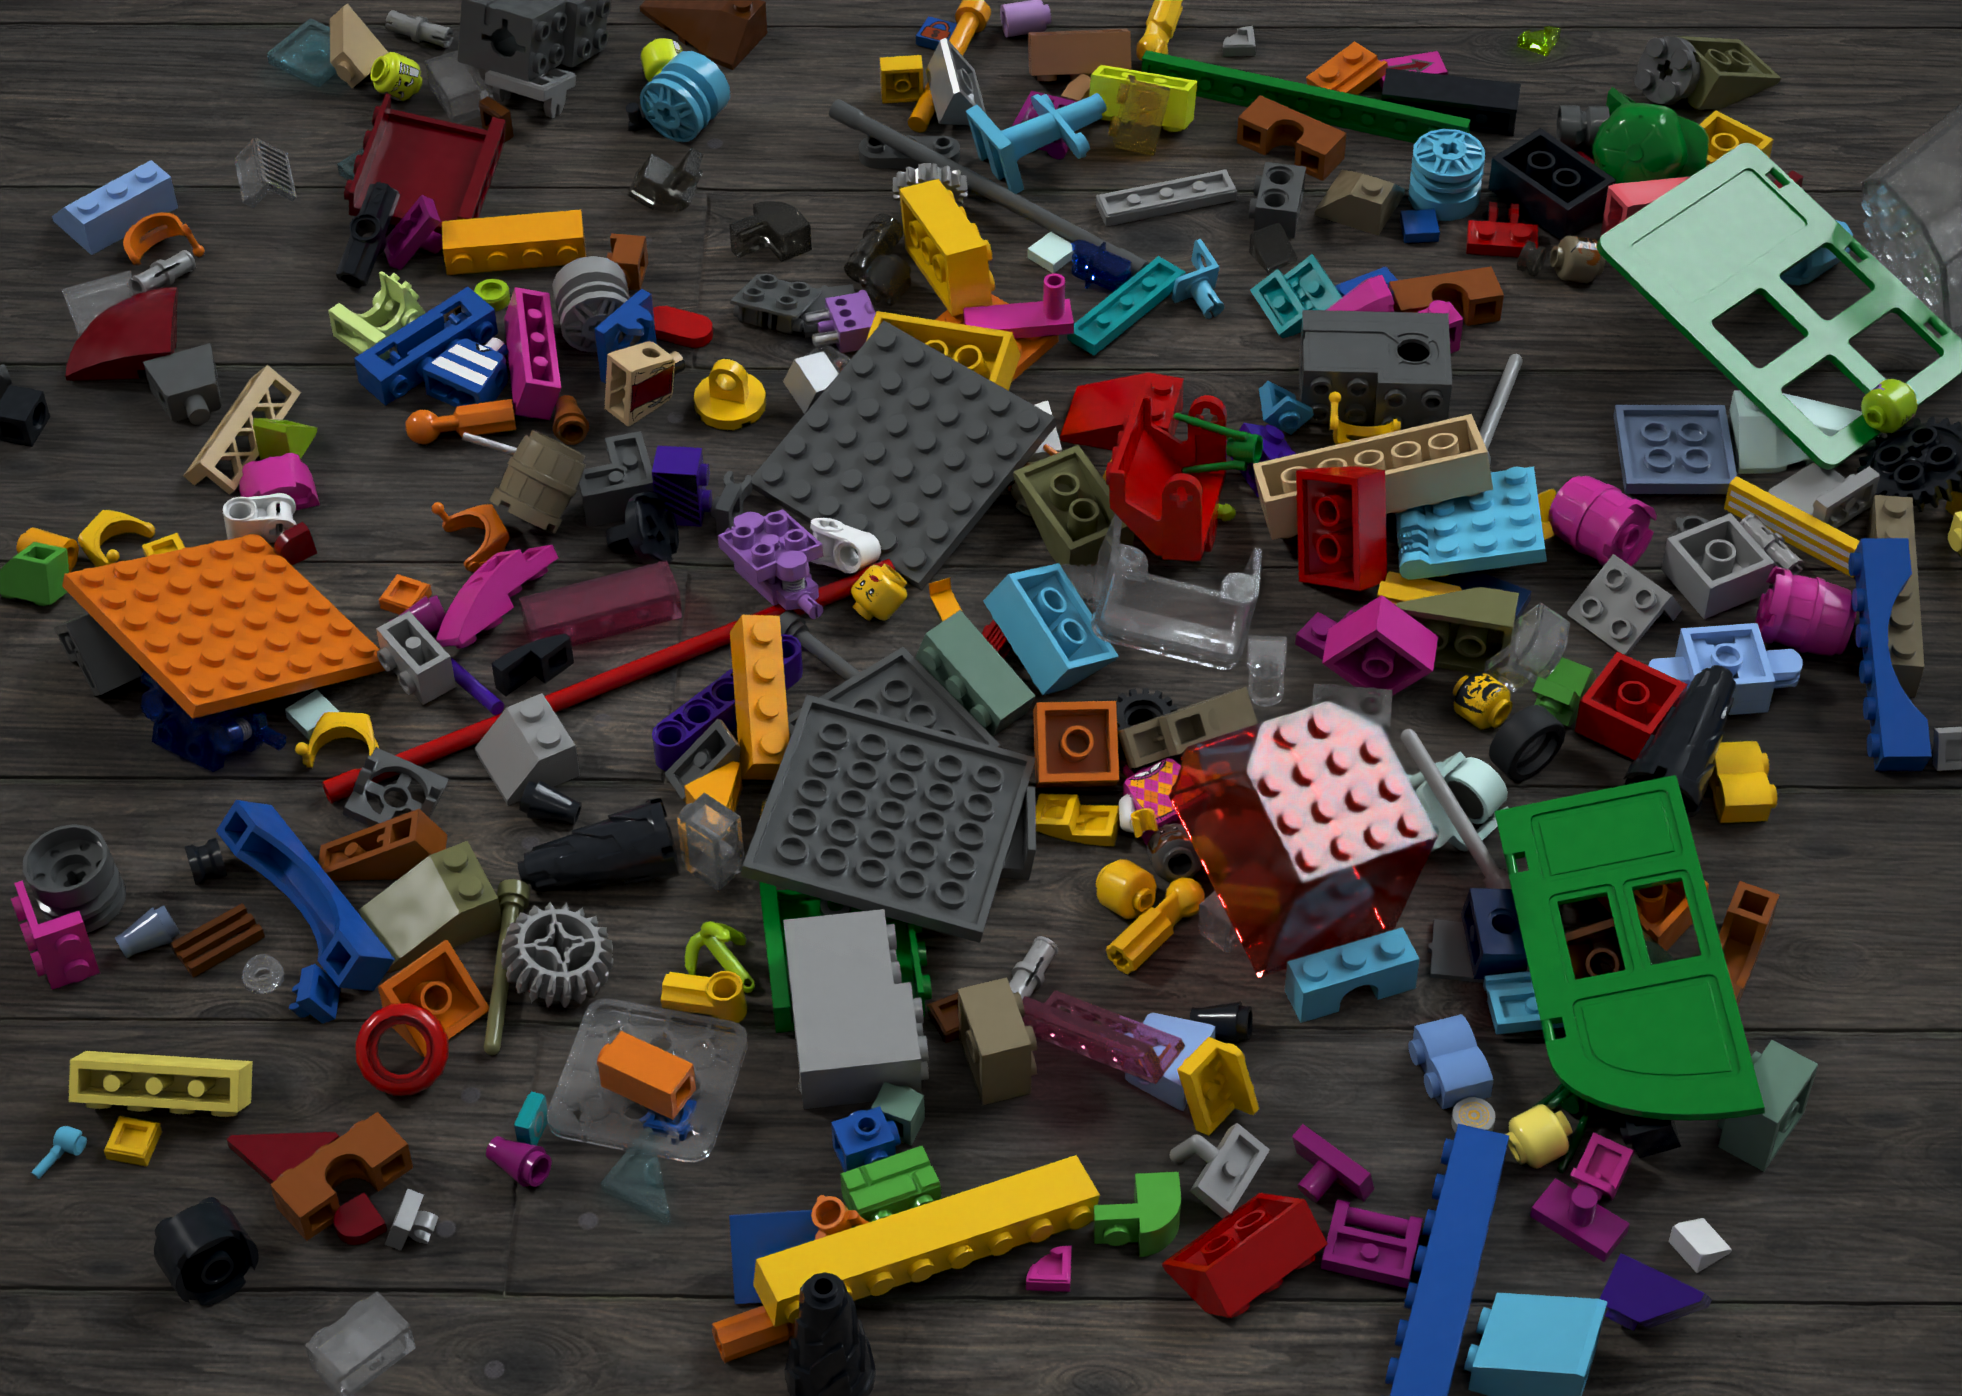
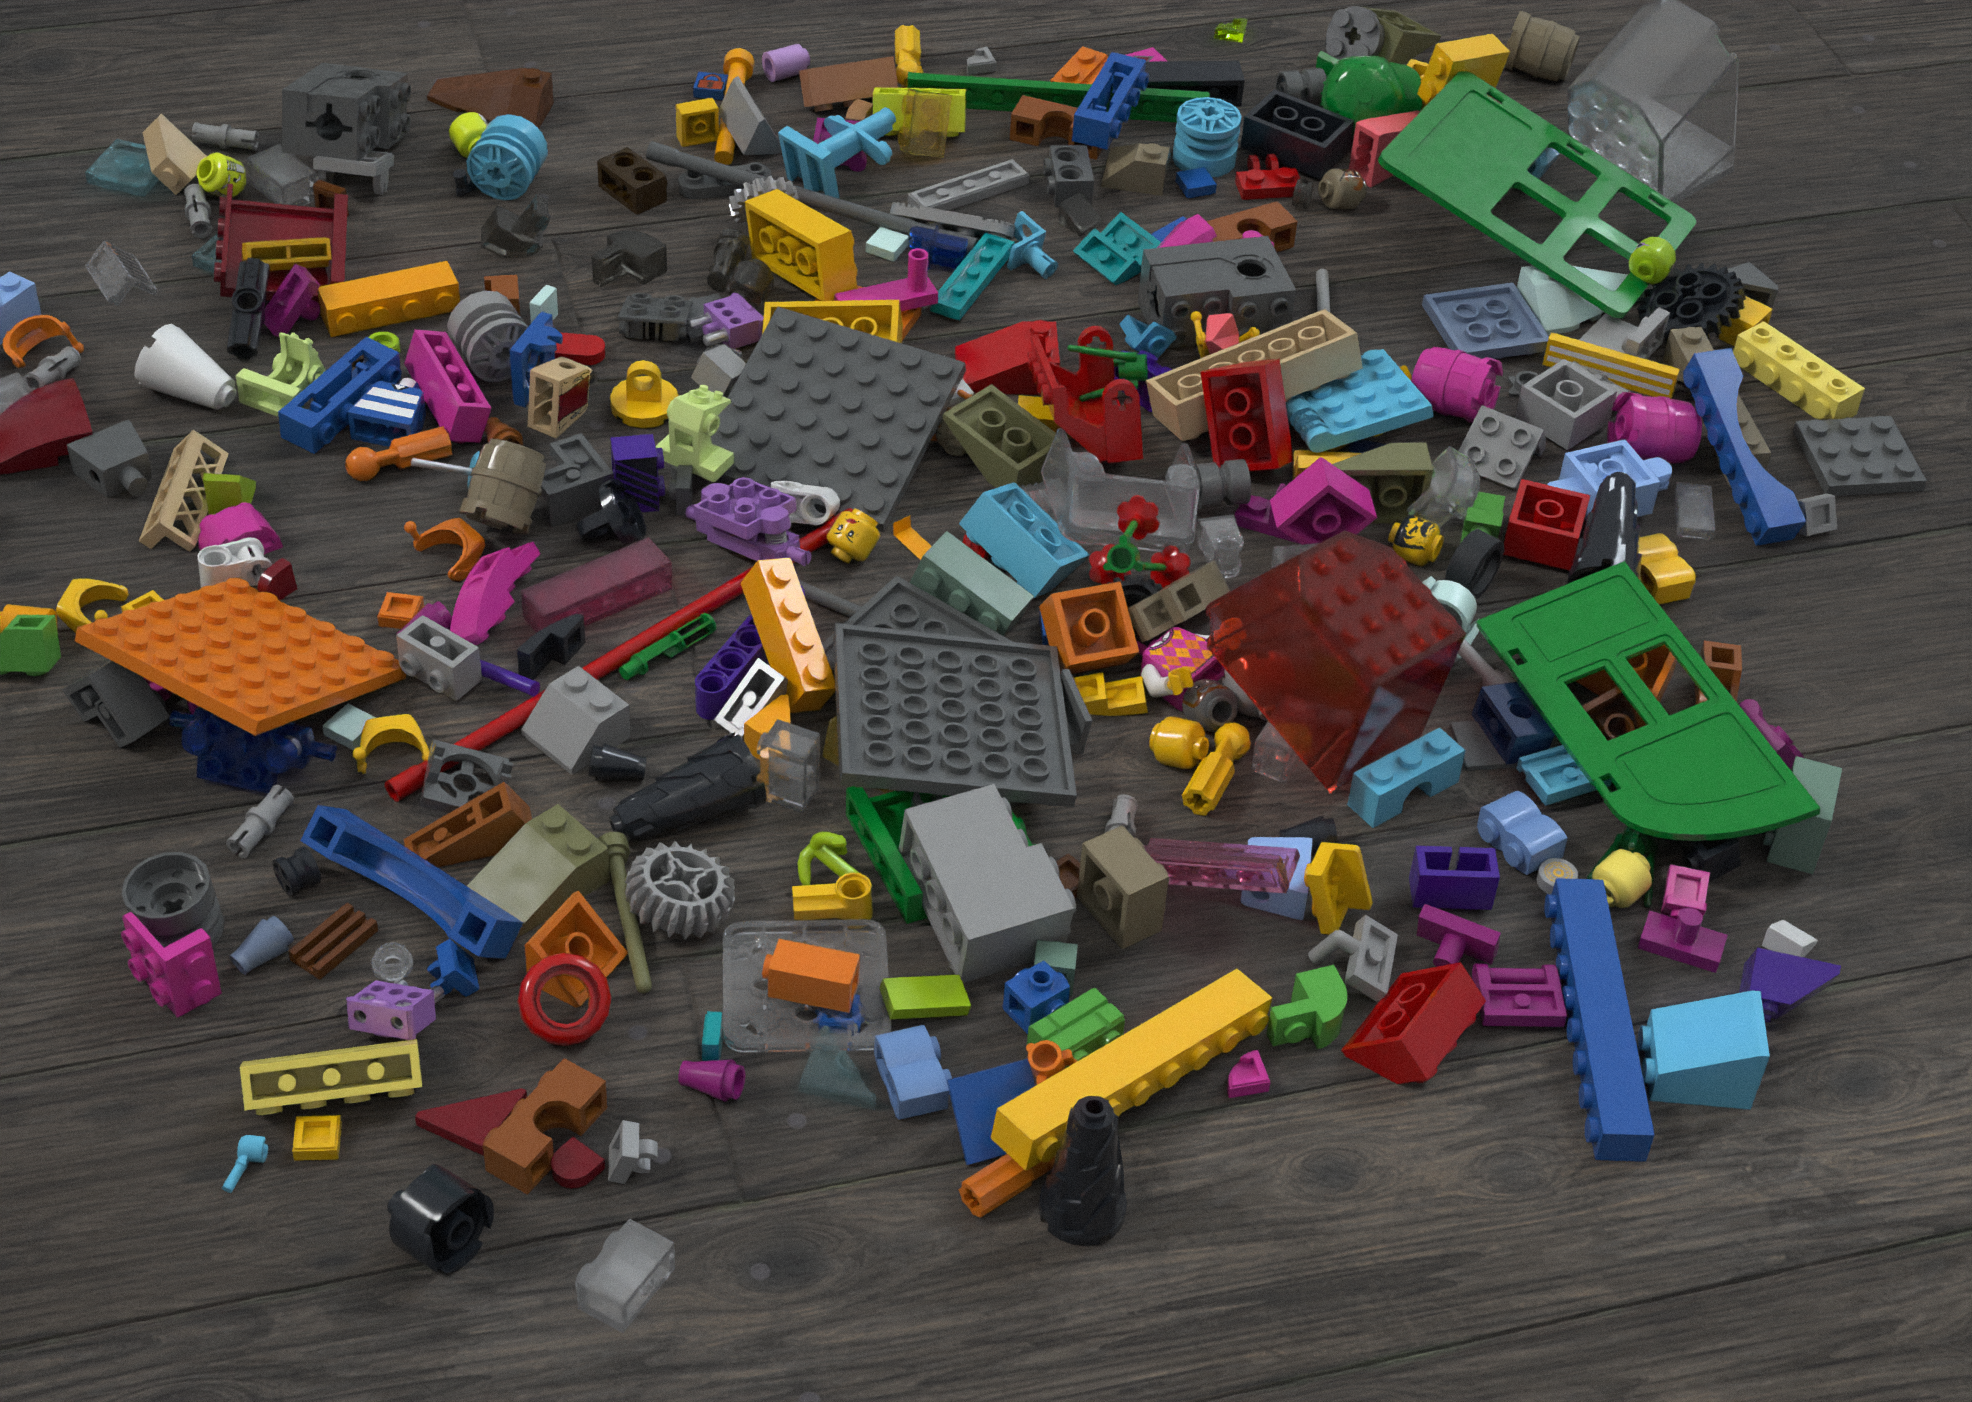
camera: 20 degrees left, 5 degrees down
none -> white cone [134,324,236,410]
none -> light grey pin [184,184,212,238]
none -> light grey pin [226,785,294,858]
none -> yellow piece [241,237,332,271]
none -> medium lavender piece [346,979,445,1040]
none -> light aqua tile [529,285,558,323]
none -> dark brown brick [597,147,668,215]
none -> green piece [619,613,716,680]
none -> yellowish green tile [656,385,734,482]
none -> medium blue brick [874,1025,952,1120]
none -> lime tile [879,975,971,1020]
none -> light grey plate [890,202,1015,240]
none -> blue brick [1072,52,1149,149]
none -> red plant [1089,495,1191,588]
none -> dark grey wheel [1192,459,1251,509]
none -> coral slope [1205,313,1239,354]
none -> dark purple piece [1409,846,1500,910]
none -> yellow brick [1417,34,1510,104]
none -> dark tan piece [1504,11,1581,82]
none -> clear plate [1675,482,1715,540]
none -> magenta plate [1739,699,1805,770]

